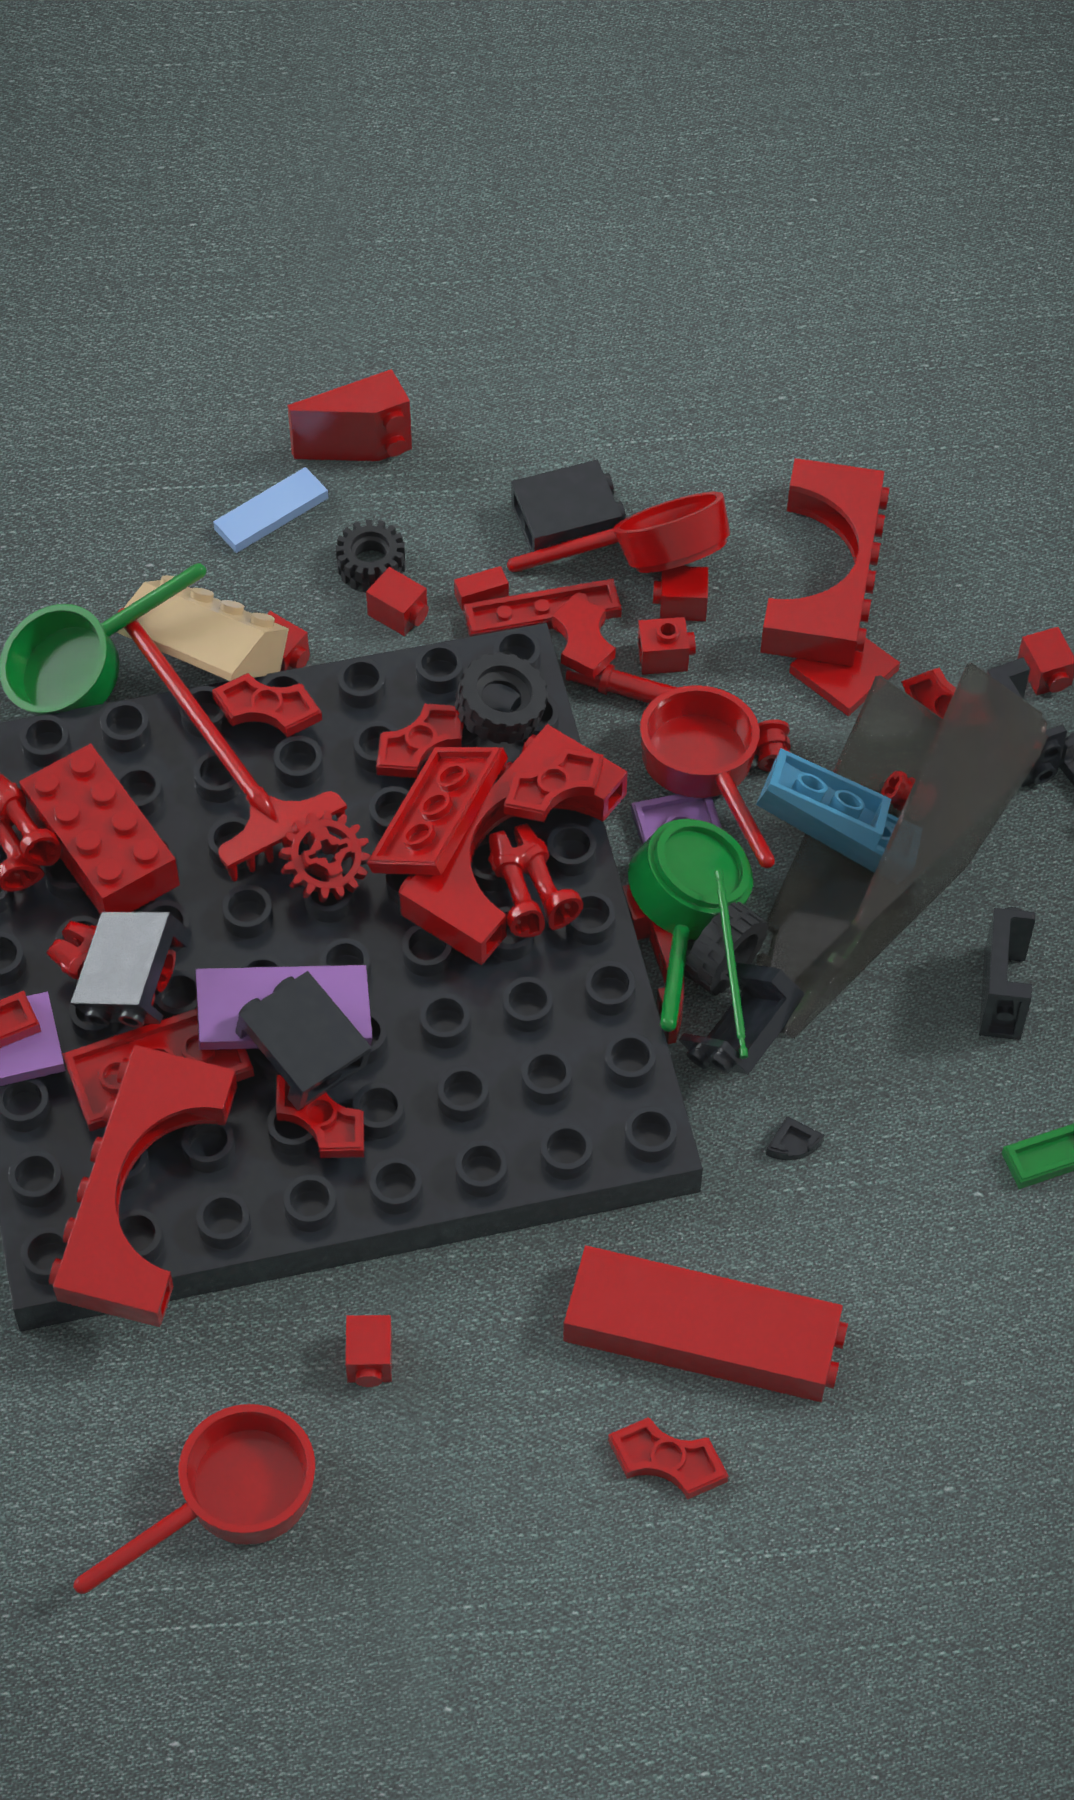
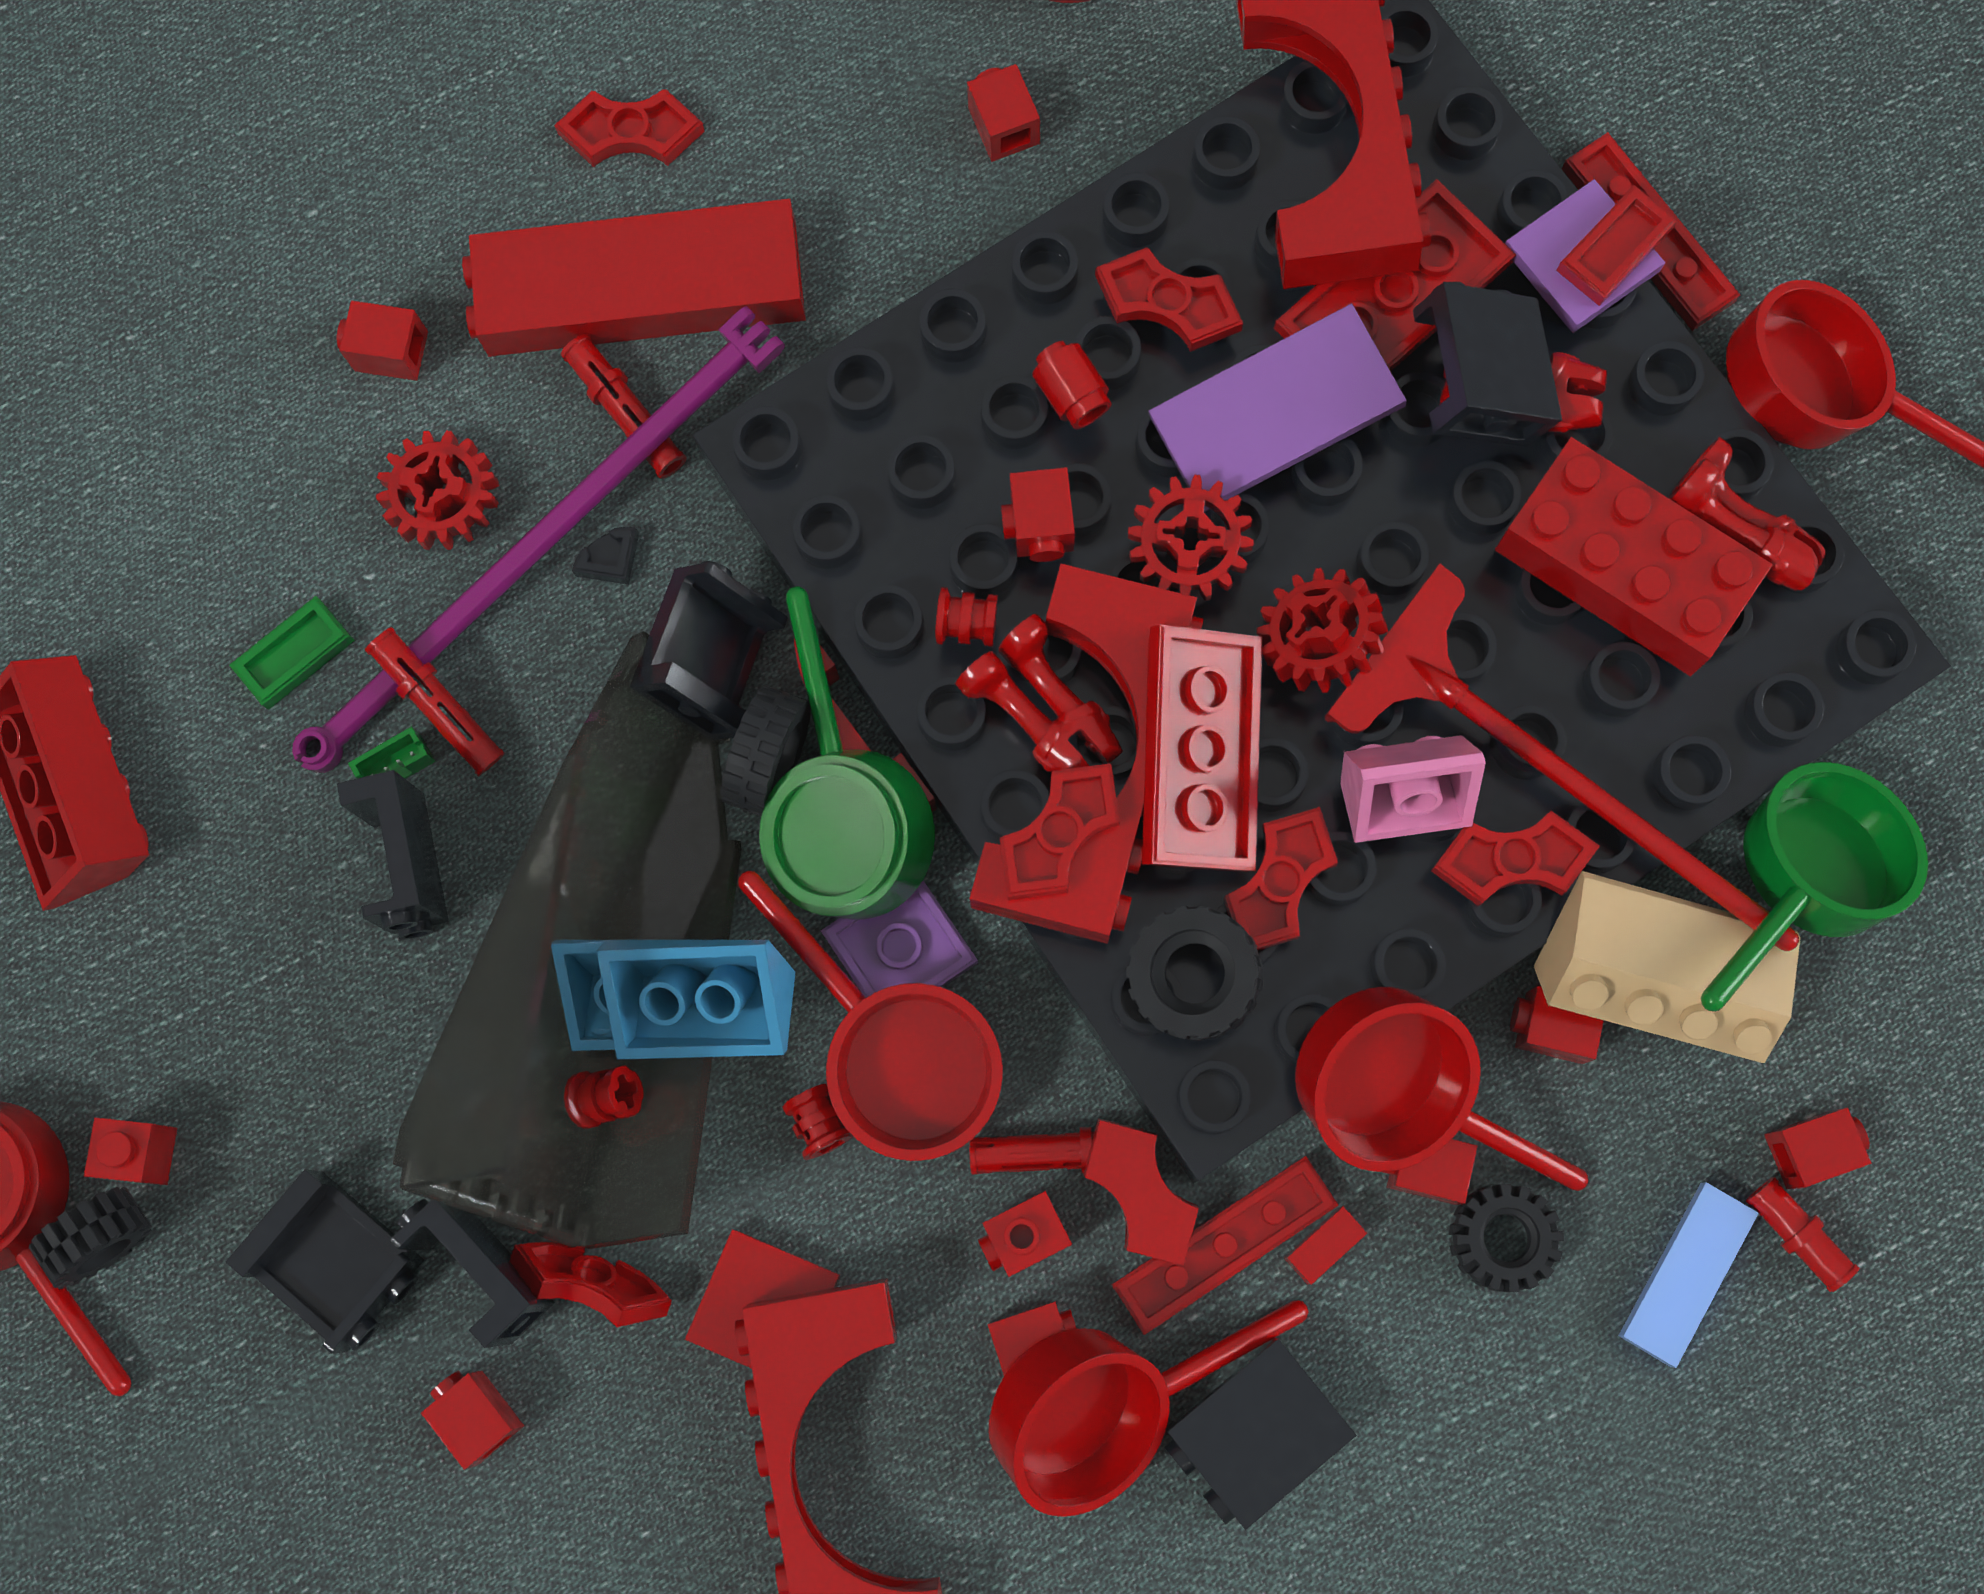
camera: 165 degrees right, 20 degrees up
black panel [235,971,372,1111] -> none
red slope [287,369,412,461] -> none
green piece [715,869,748,1059] -> none
none -> magenta hinge [292,306,785,773]
none -> red brick [337,300,428,381]
none -> green piece [348,726,436,779]
none -> red pin [365,627,505,777]
none -> red gear [376,430,499,550]
none -> red pin [561,334,687,479]
none -> red bush [935,587,998,647]
none -> red brick [1001,467,1075,562]
none -> red brick [1032,341,1112,429]
none -> red gear [1128,474,1254,601]
none -> red piece [1295,987,1589,1191]
none -> bright pink slope [1340,735,1486,843]
none -> red pin [1745,1177,1860,1292]
none -> red brick [1764,1107,1872,1189]

